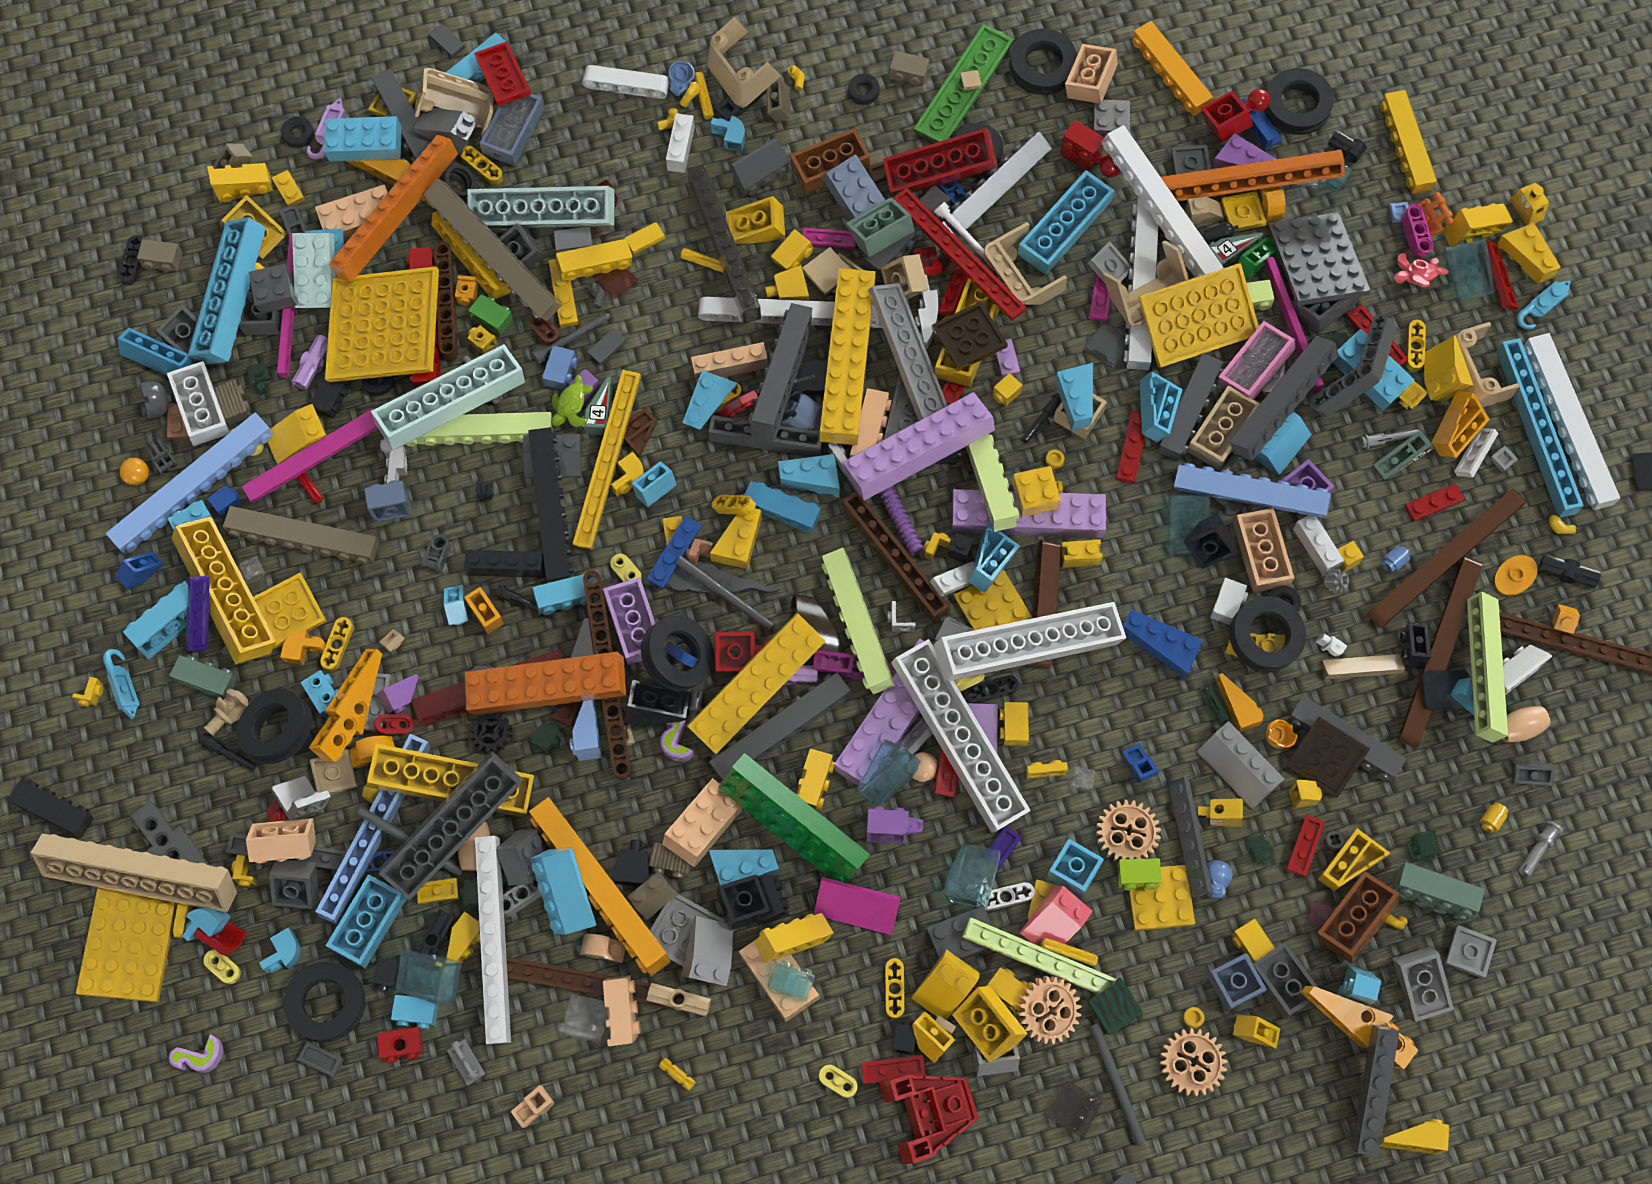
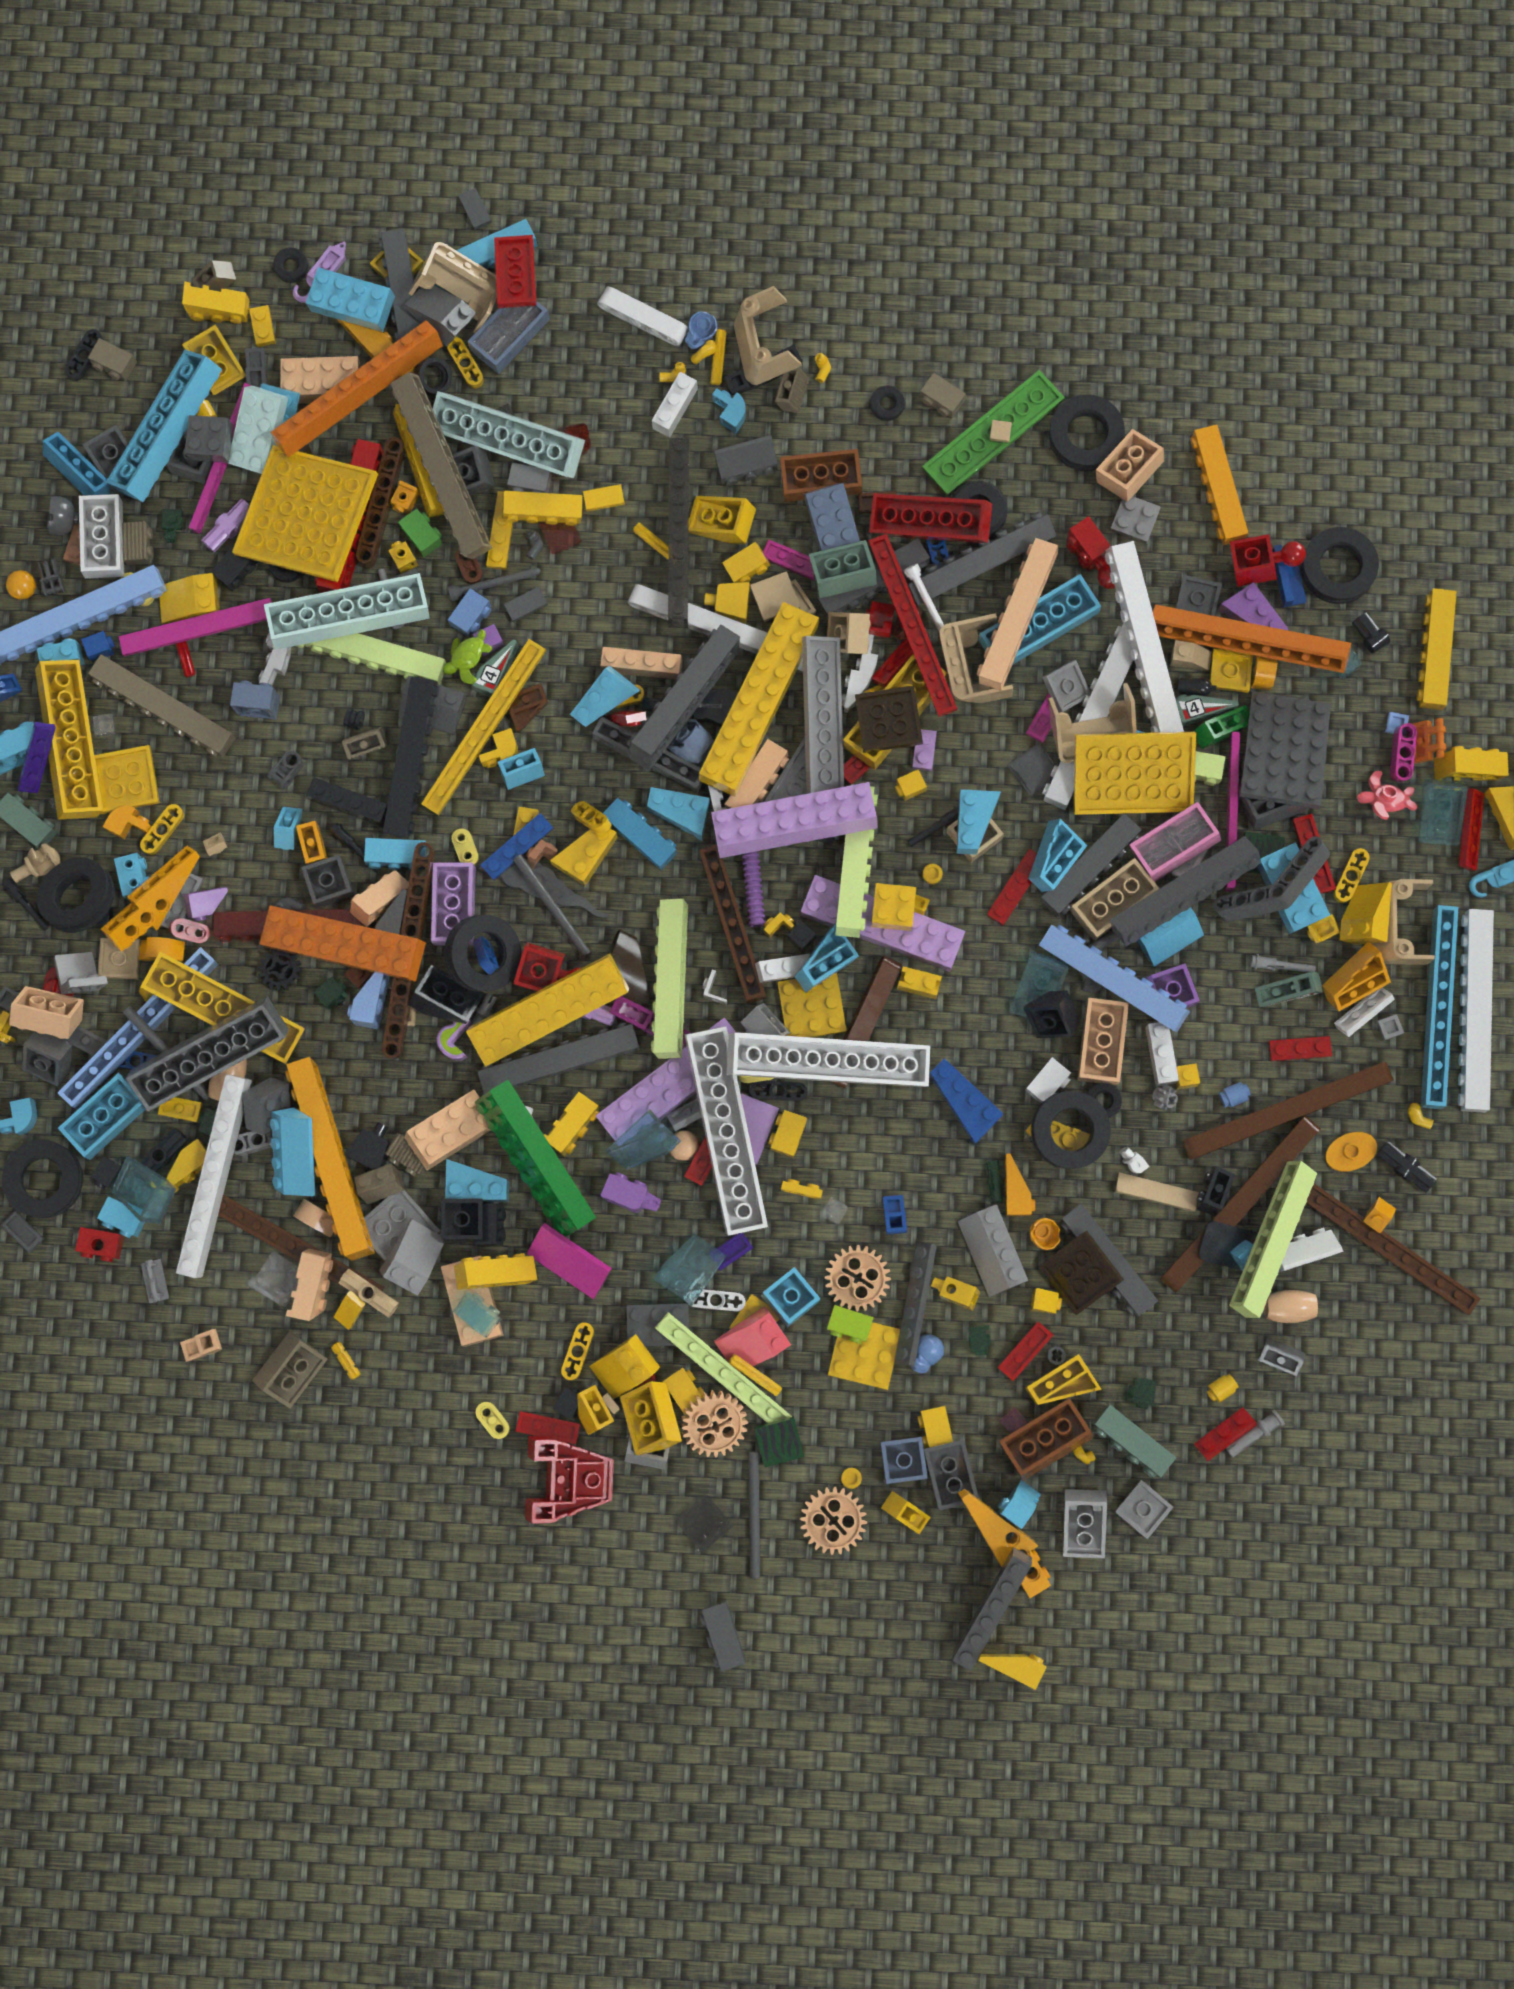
camera: 25 degrees right, 10 degrees up
none -> dark tan slope [252,1331,328,1409]
none -> dark grey brick [301,855,355,909]
none -> yellow tile [334,1291,366,1330]
none -> dark tan brick [342,727,387,760]
none -> light nougat brick [350,870,409,927]
none -> light nougat brick [977,538,1058,691]
none -> red plate [1194,1407,1257,1462]

